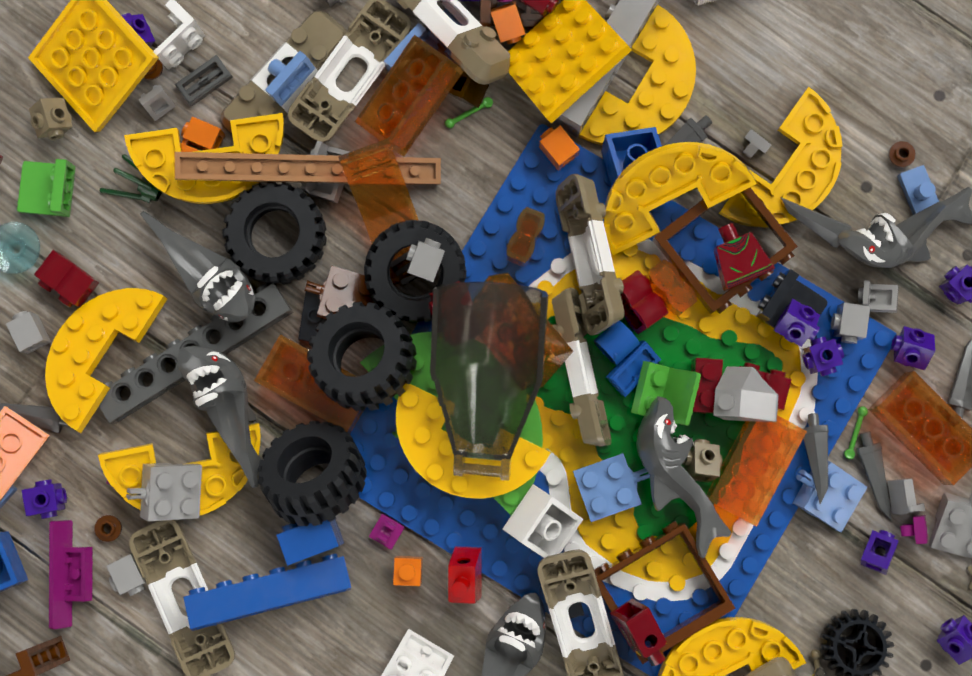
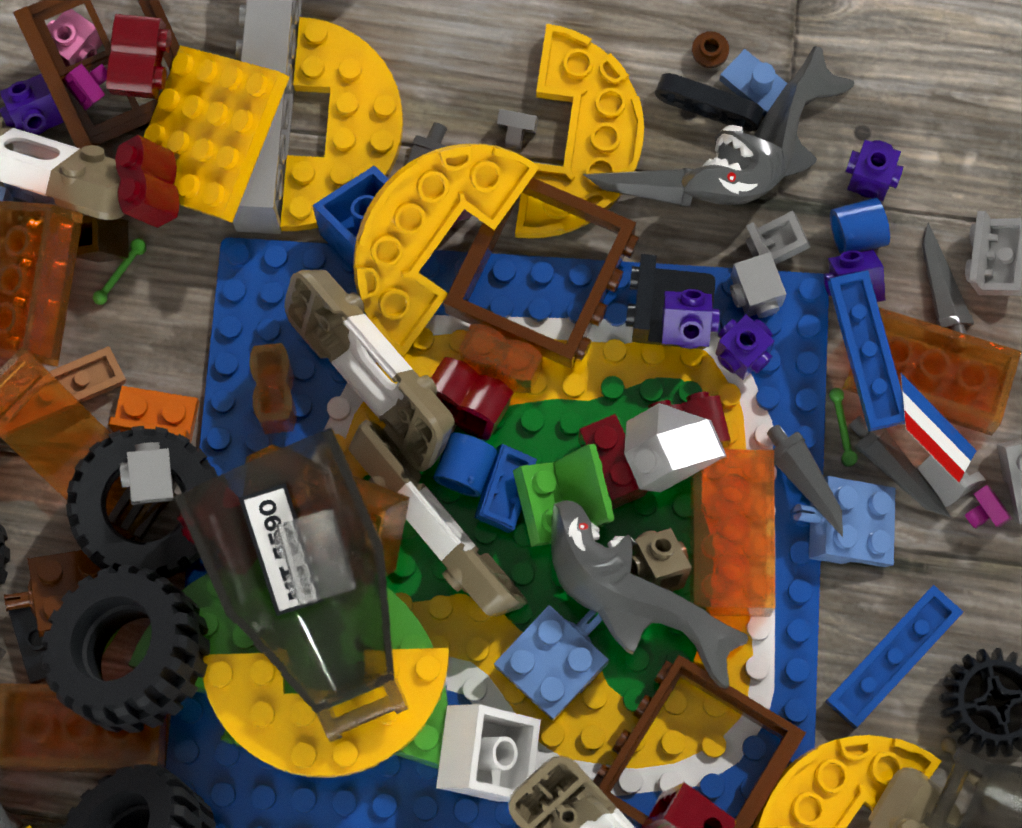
camera: 30 degrees left, 10 degrees down
orange brick [491,1,525,44] -> none
orange brick [539,125,580,171] -> none
dark red torso [713,223,775,291] -> none
dark purple brick [861,530,899,575] -> none
none -> orange bracket [108,386,200,443]
none -> dark red brick [115,135,180,228]
none -> sticker [239,483,324,616]
none -> clear bracket [274,508,357,605]
none -> black beam [655,73,764,131]
none -> blue plate [825,585,963,729]
none -> blue plate [828,270,905,432]
none -> blue piece [830,198,890,254]
none -> sticker [901,373,977,483]

